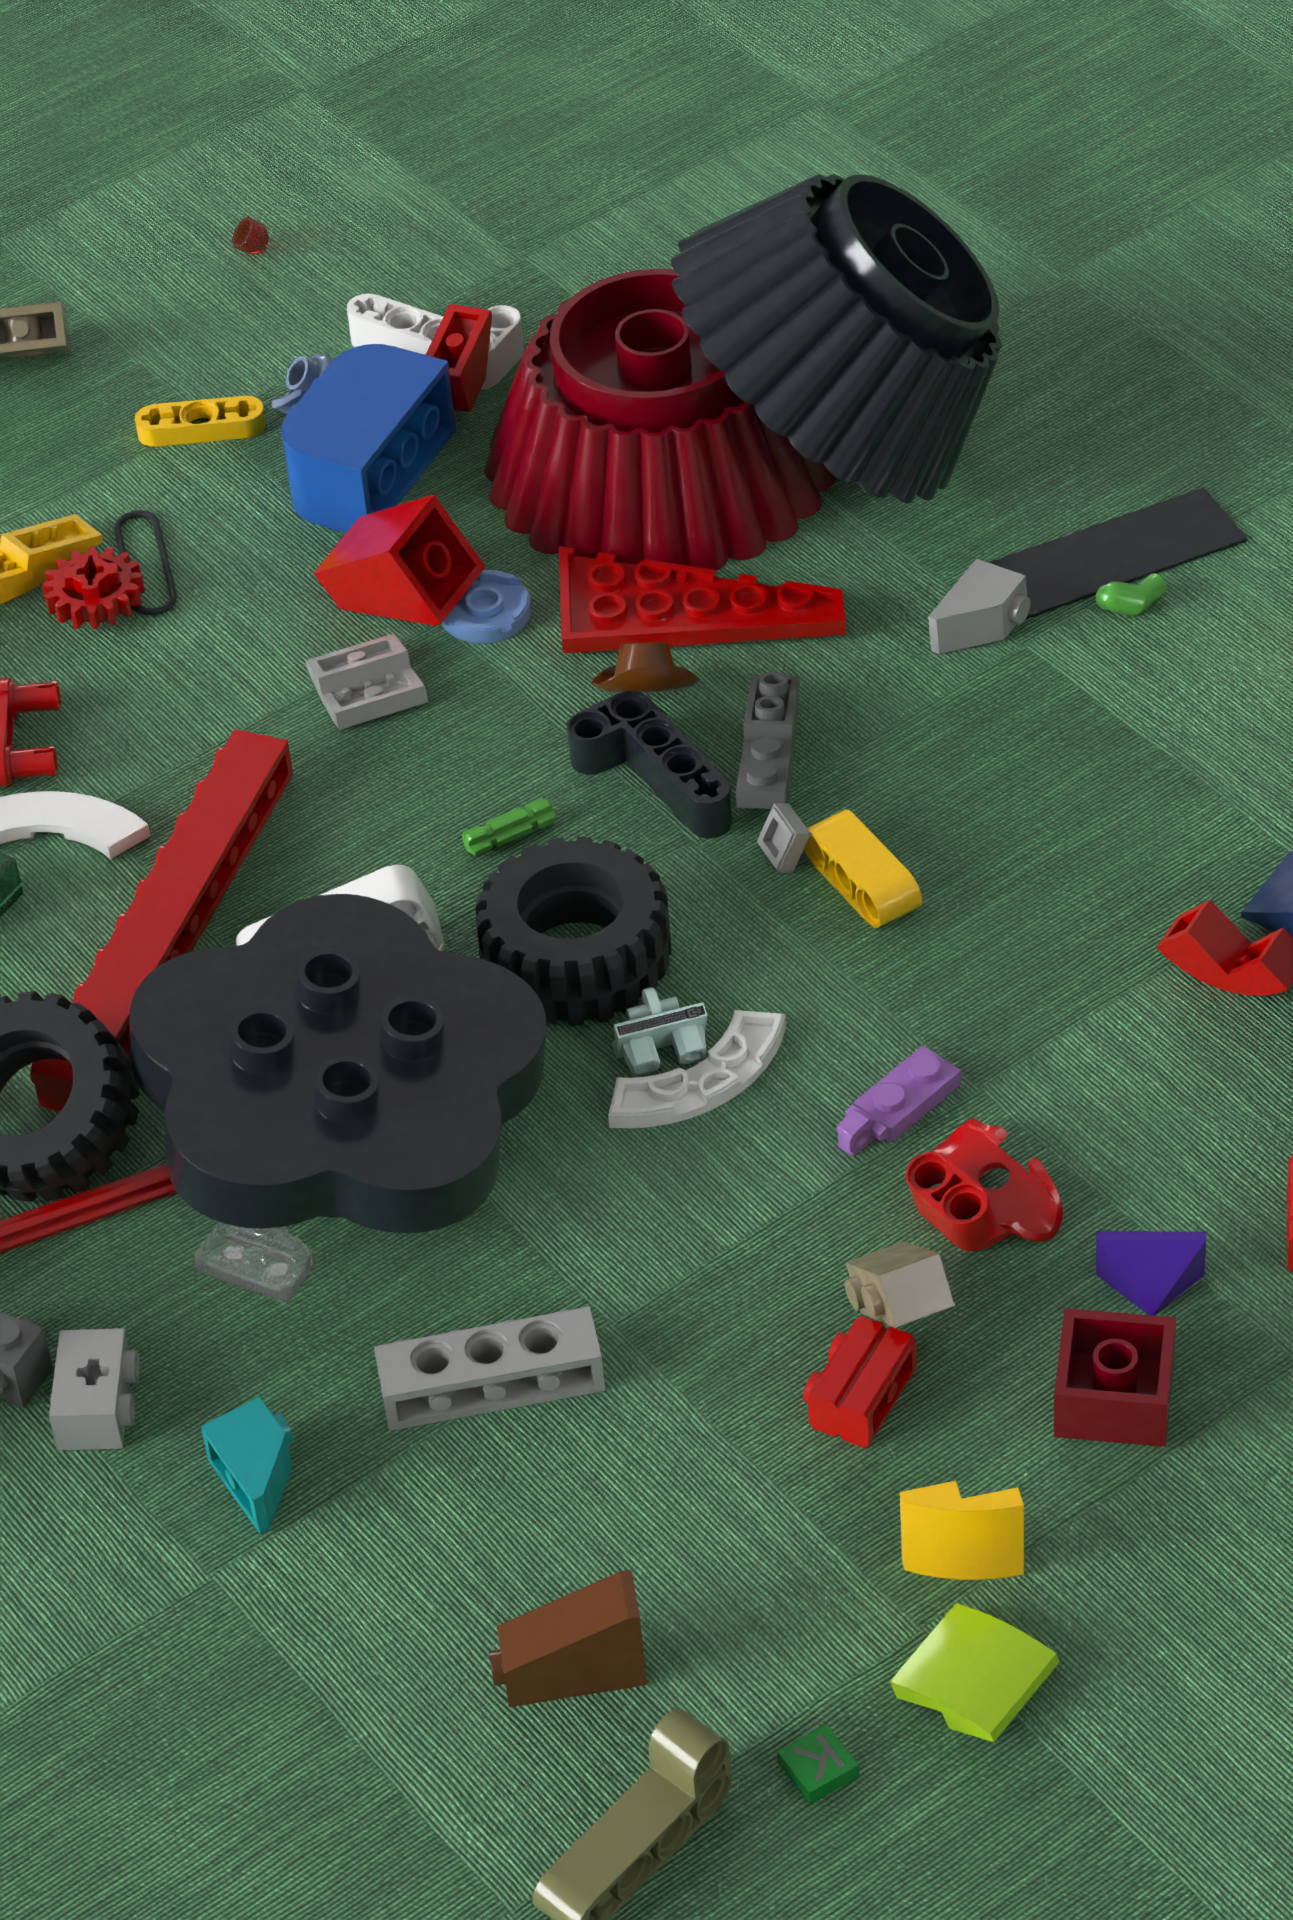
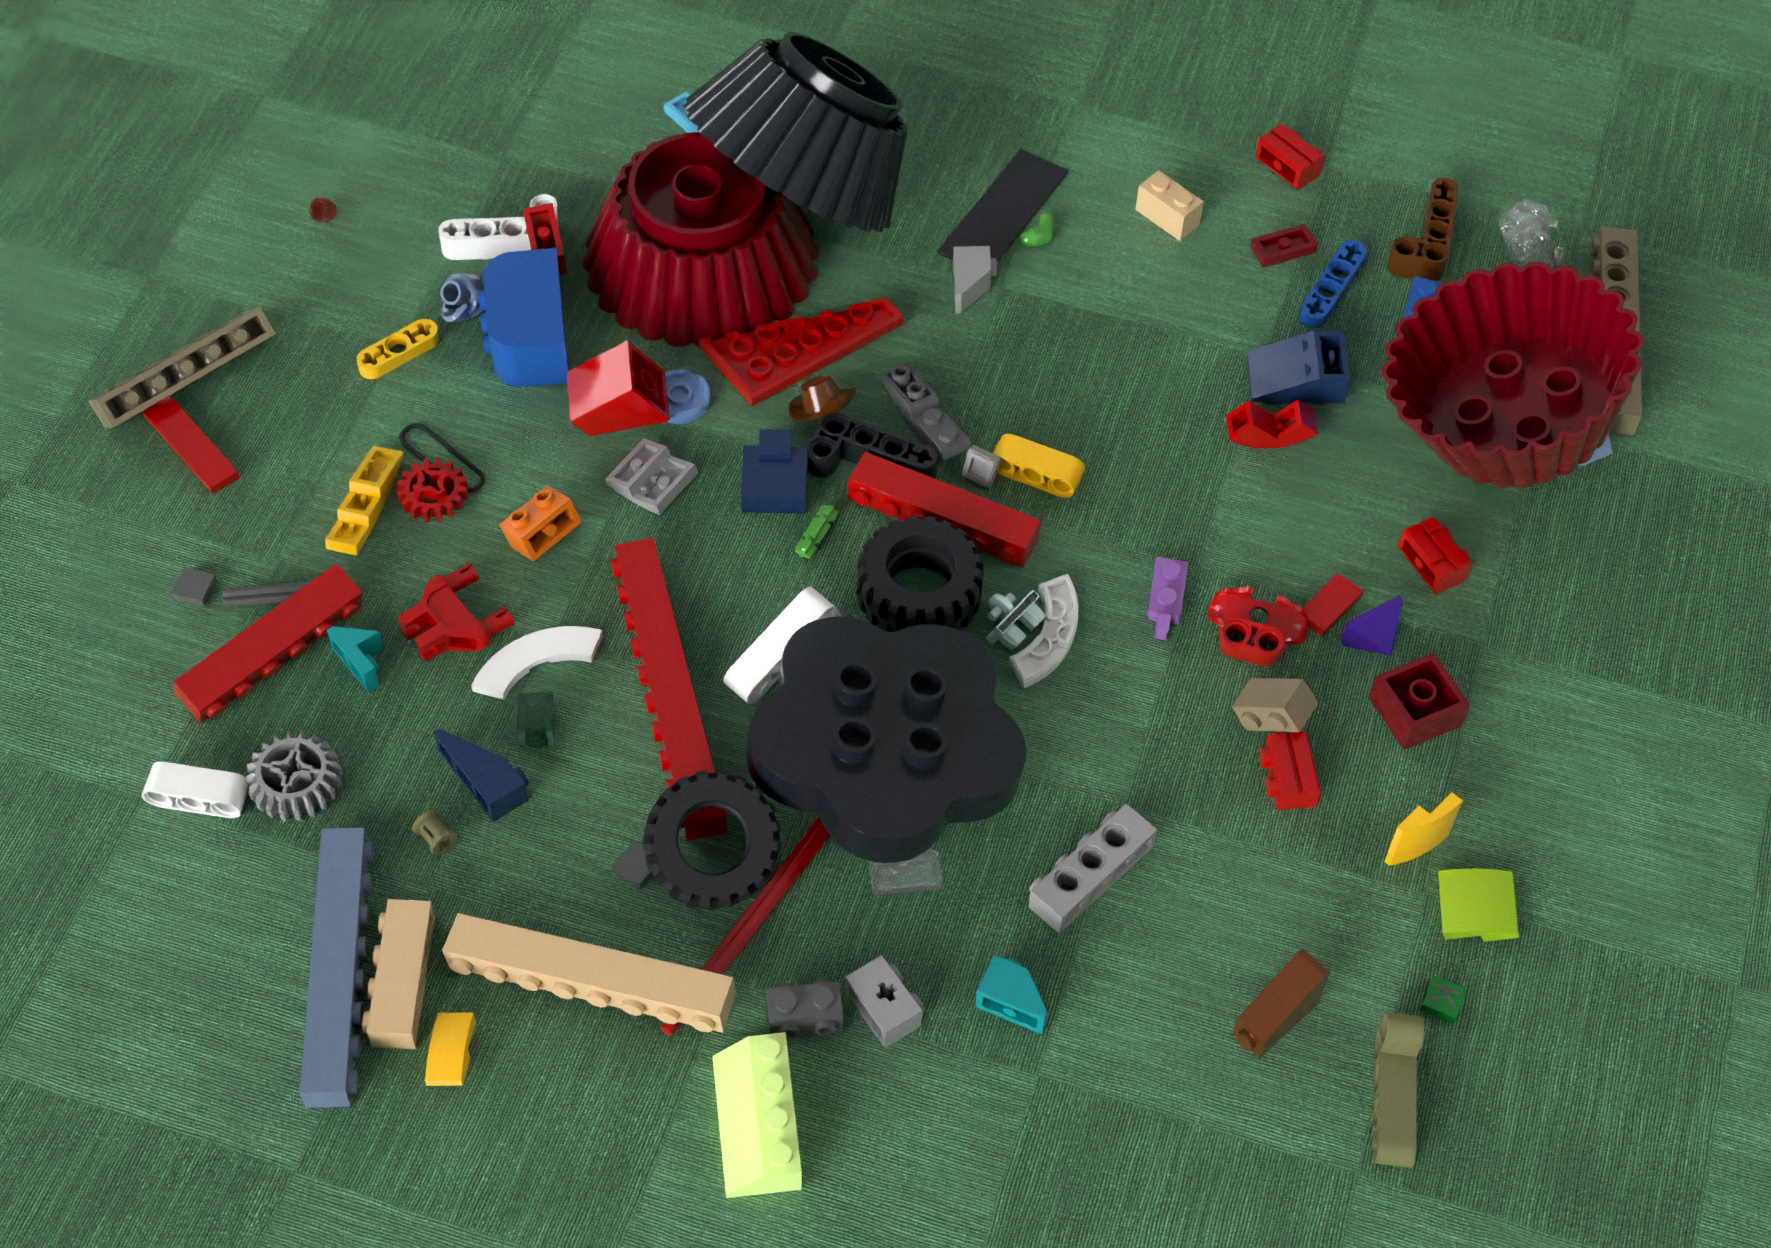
camera: 40 degrees left, 10 degrees up
none -> orange brick [499,485,582,562]
none -> dark blue piece [741,429,807,513]
none -> red brick [848,452,1041,568]
none -> red tile [1302,573,1364,637]

